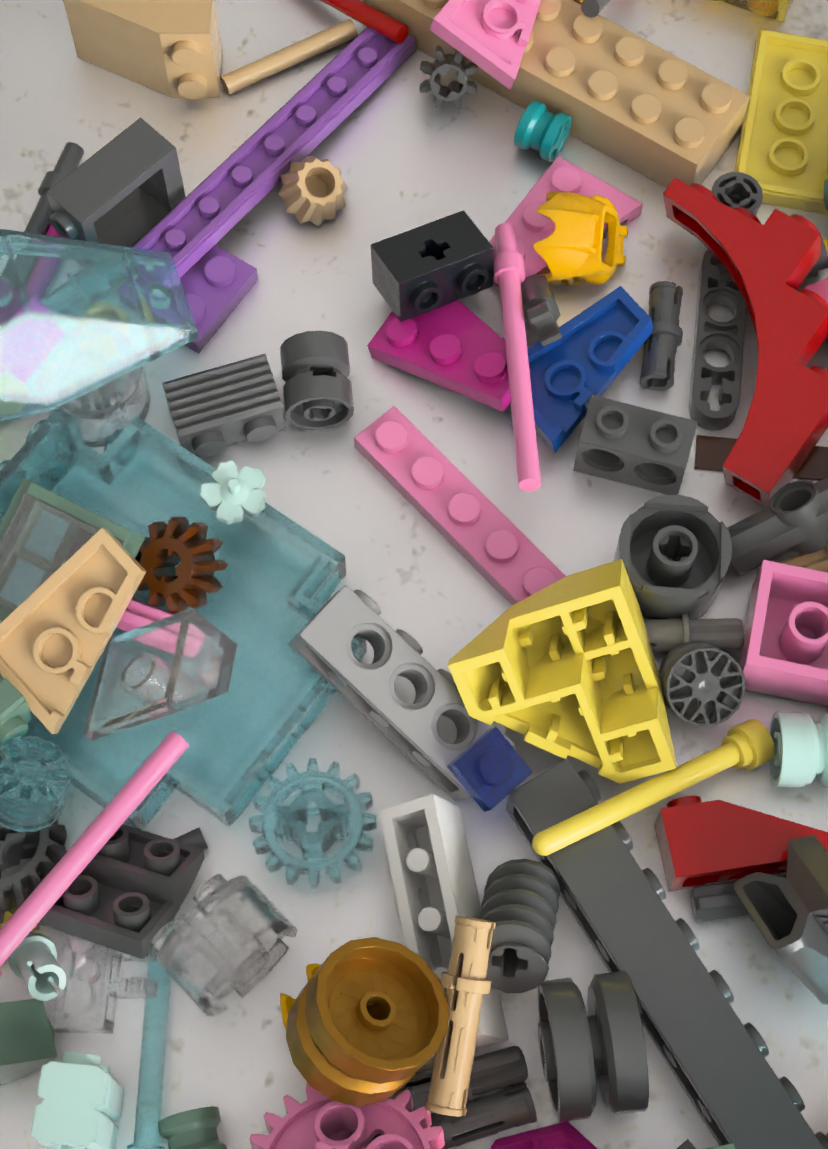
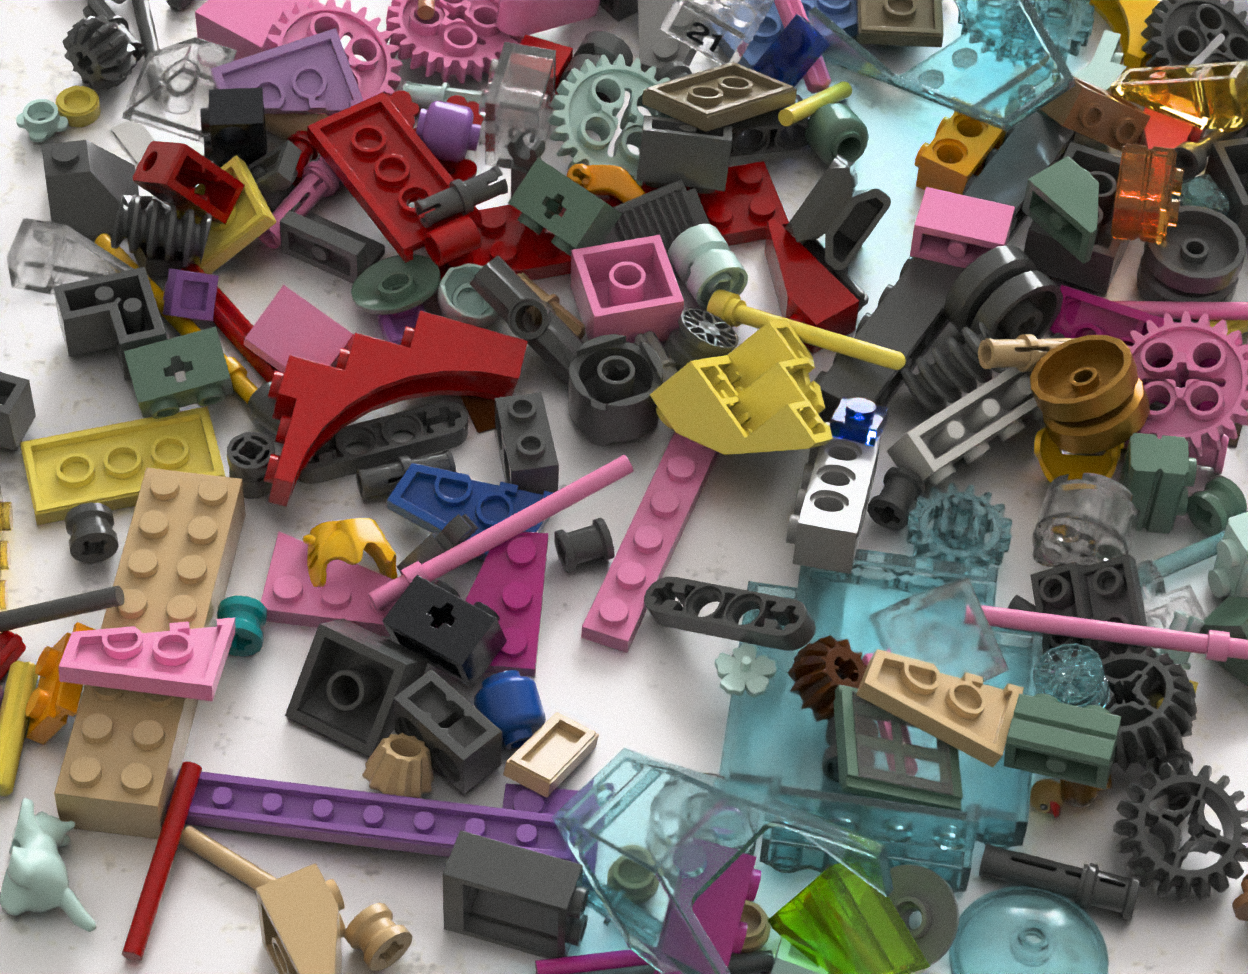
camera: 120 degrees left, 15 degrees down
dark grey brick [162,354,286,458] -> none
dark grey wheel [280,331,354,430] -> none
dark grey gear [419,45,478,109] -> none
none -> dark grey wheel [65,502,119,563]
none -> dark grey slope [285,618,429,757]
none -> tan wheel [344,903,413,971]
none -> dark grey brick [394,669,502,794]
none -> blue head [474,670,546,750]
none -> tan tile [503,712,599,798]
none -> dark grey bush [554,517,615,573]
none -> dark grey beam [644,577,816,651]
none -> dark grey bush [867,467,925,530]
none -> bright pink brick [910,187,1015,268]
none -> sand green brick [1115,433,1197,534]

